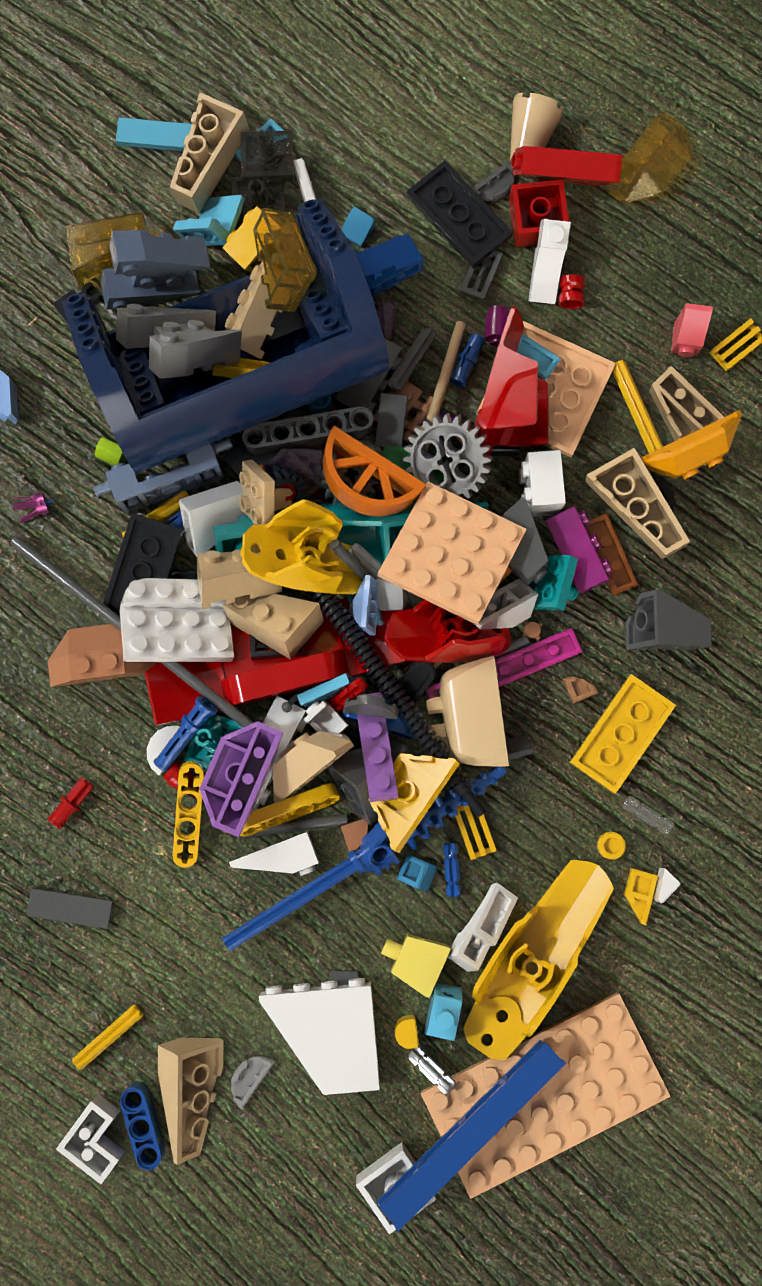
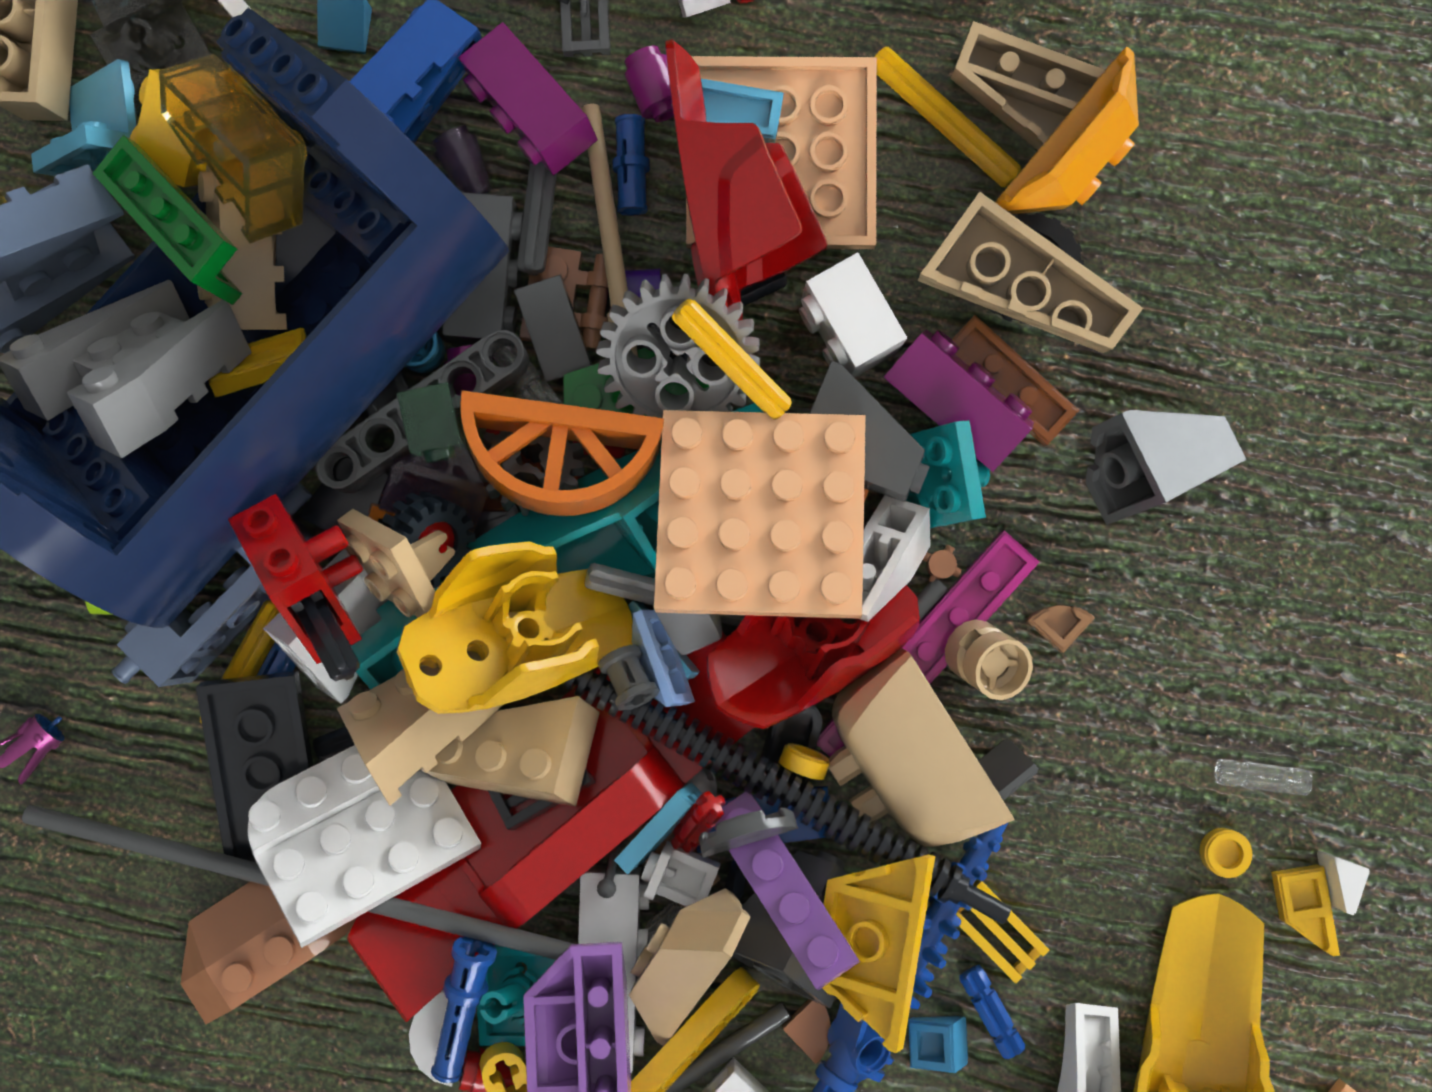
camera: 25 degrees left, 5 degrees up
dark grey piece [330,540,373,581] -> none
yellow plate [569,674,676,794] -> none
none -> green fence [92,135,243,305]
none -> red piece [228,494,363,681]
none -> clear green brick [396,382,466,463]
none -> magenta brick [458,22,598,176]
none -> dark grey bush [598,645,659,711]
none -> yellow axle [672,299,792,420]
none -> yellow tile [779,743,830,780]
none -> tan wheel [945,619,1033,700]

